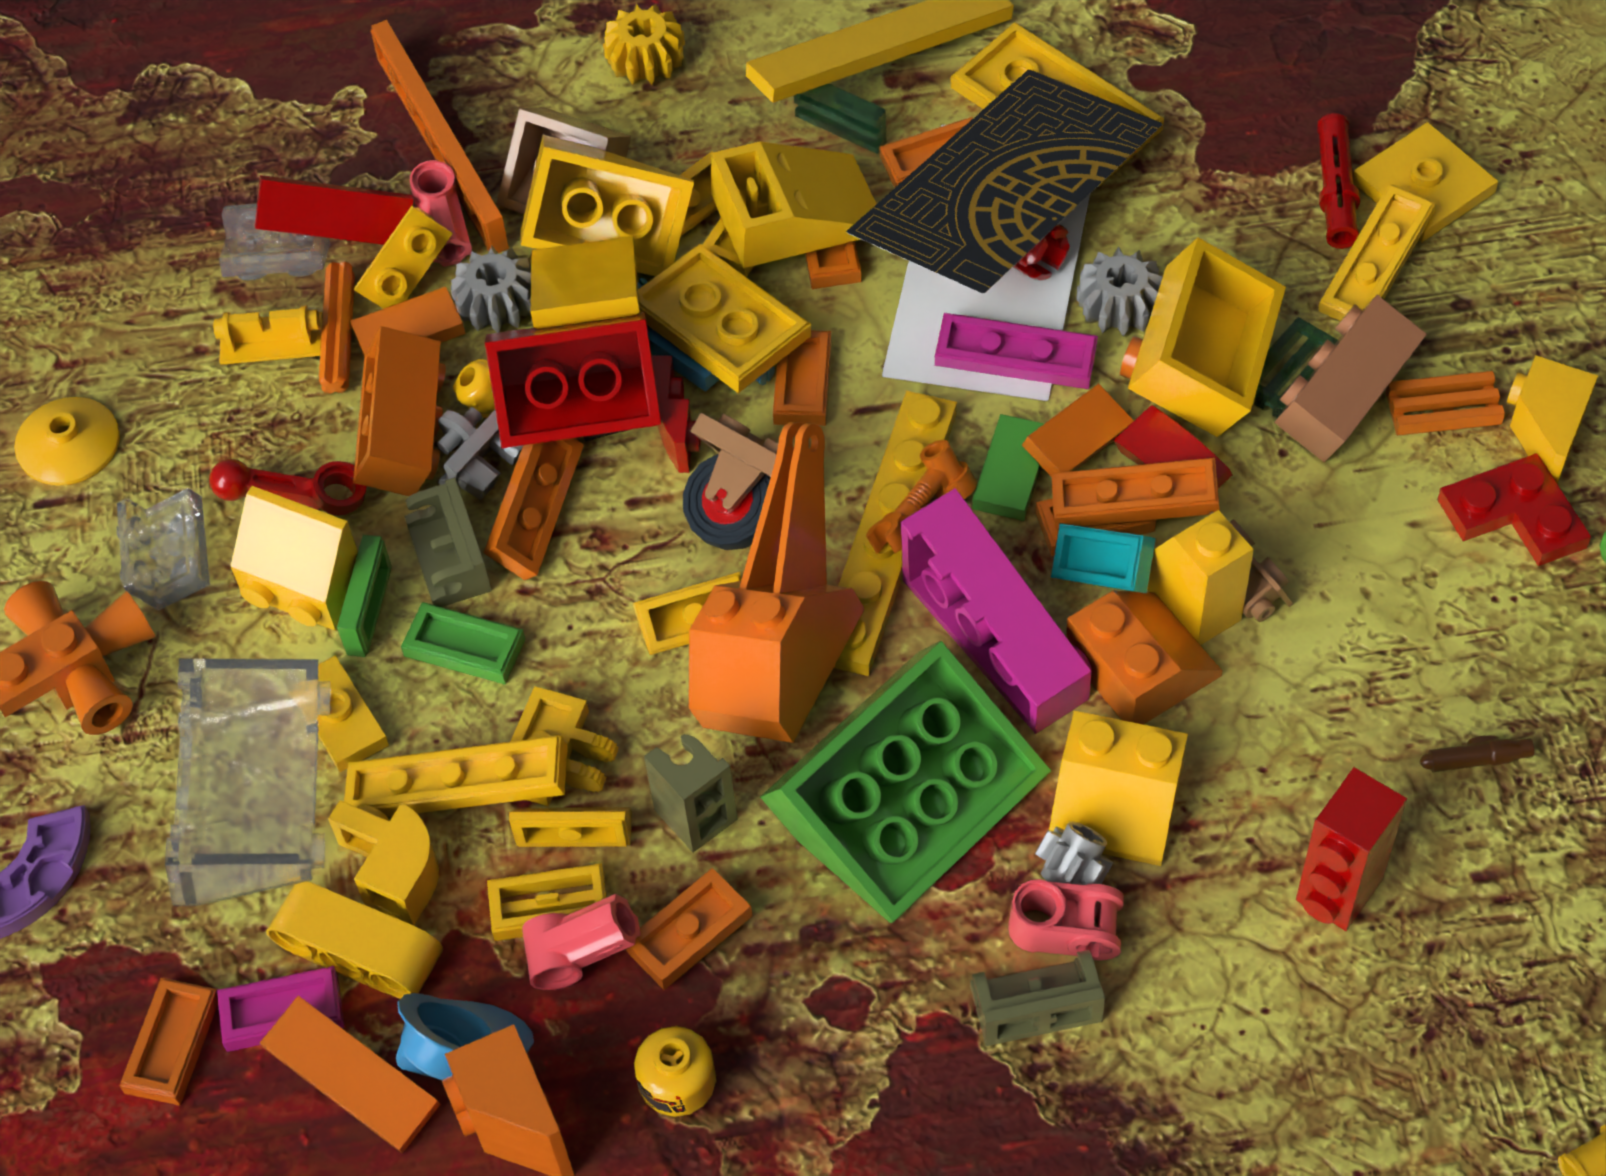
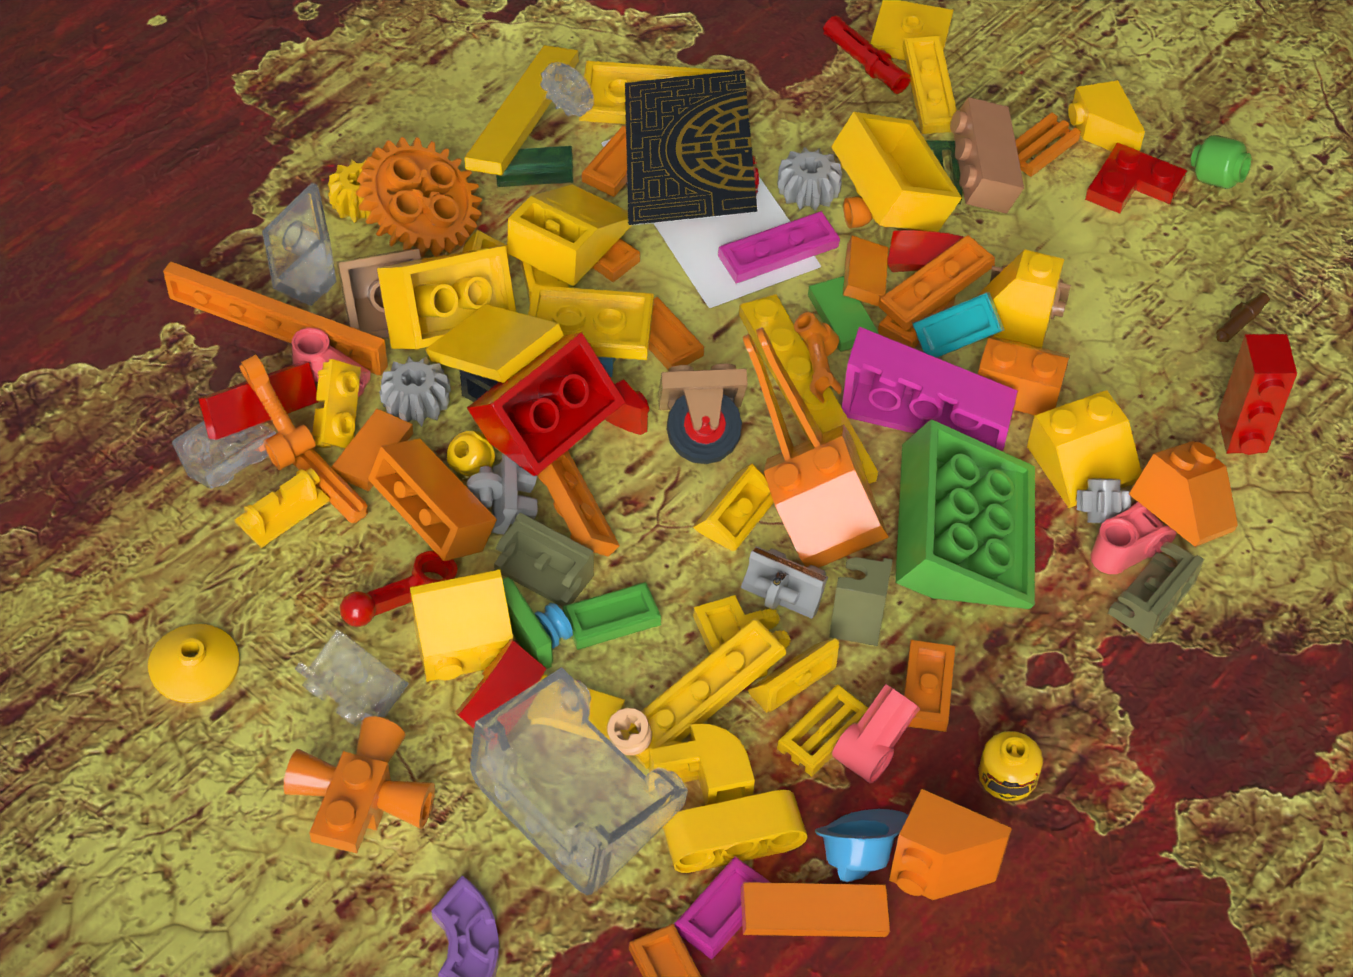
camera: 45 degrees left, 5 degrees down
none -> orange brick [239,355,316,470]
none -> clear slope [262,183,336,306]
none -> orange gear [356,137,482,257]
none -> red slope [455,639,547,744]
none -> dark azure bush [534,603,573,649]
none -> clear gear [540,62,594,117]
none -> light nougat bush [607,708,652,755]
none -> light grey hips [741,546,828,619]
none -> orange slope [1129,441,1238,547]

